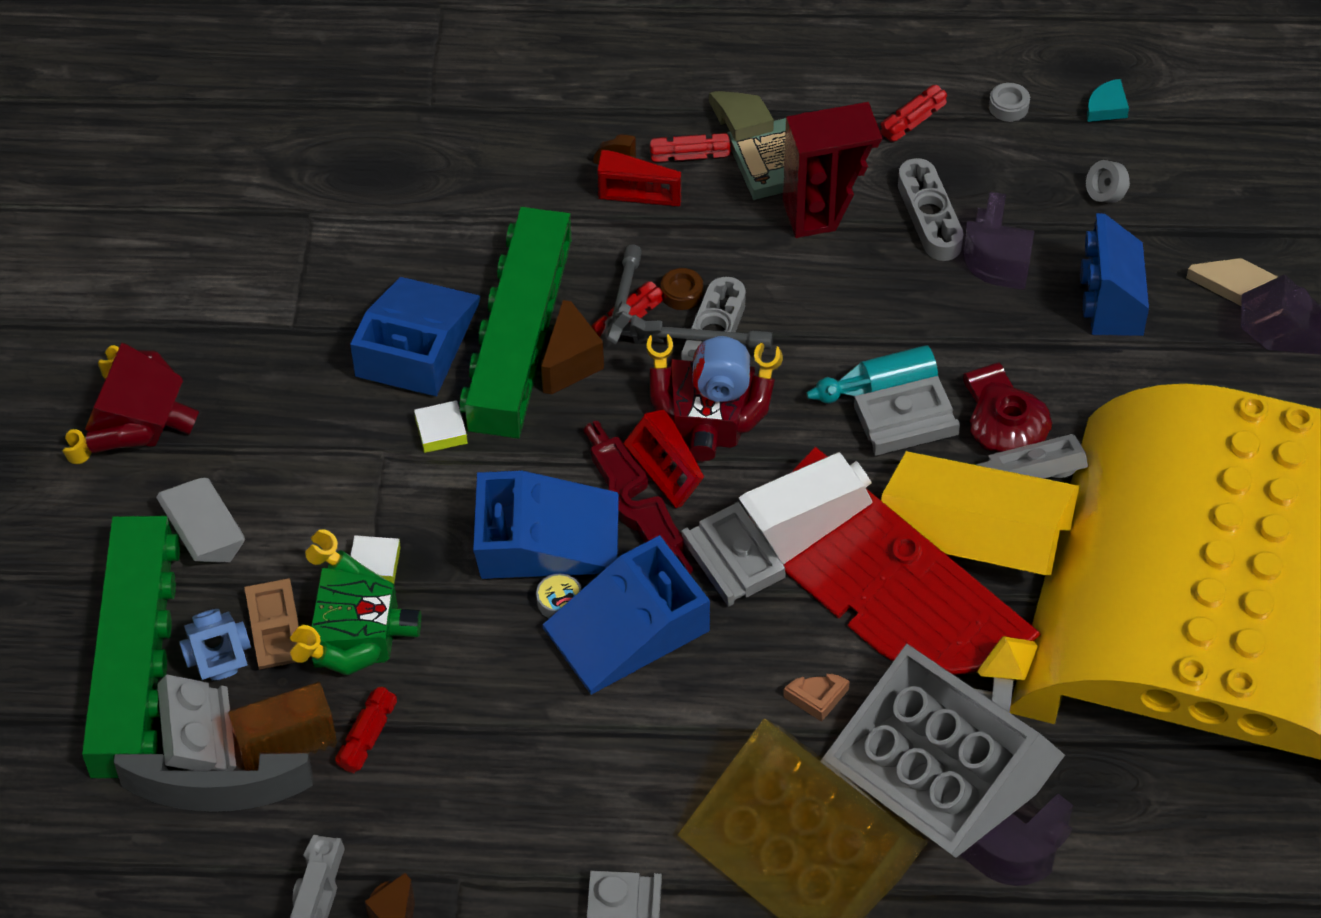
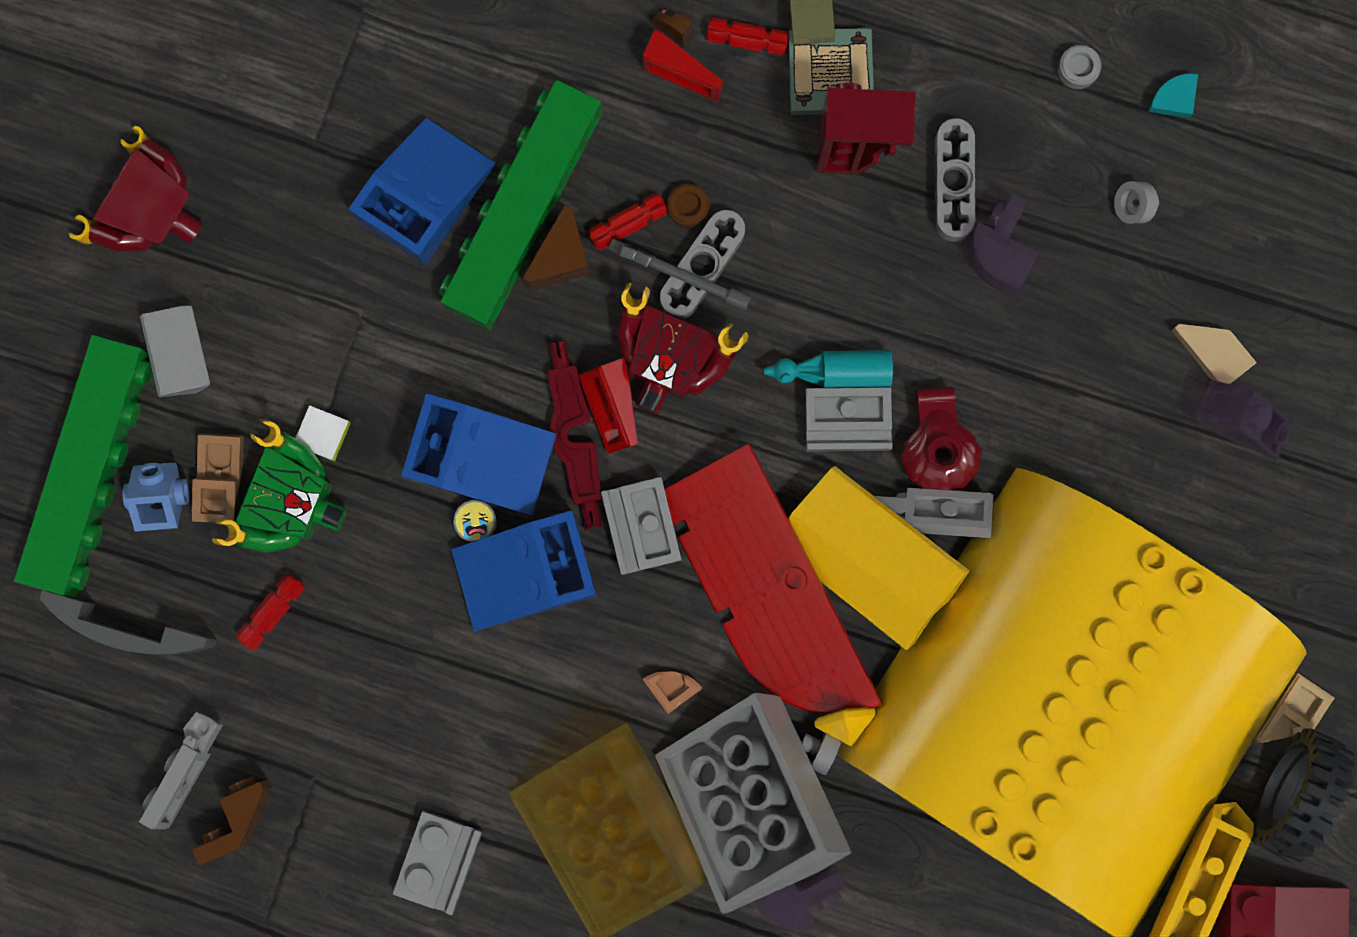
camera: 15 degrees right, 30 degrees up
light grey plate [157,674,236,771] -> none
clear orange brick [228,682,337,771] -> none
white tile [414,401,468,453] -> none
dark grey piece [600,245,642,349] -> none
medium blue head [692,336,750,402] -> none
white slope [739,452,873,564] -> none
red axle [880,85,947,142] -> none
blue slope [1080,213,1149,336] -> none

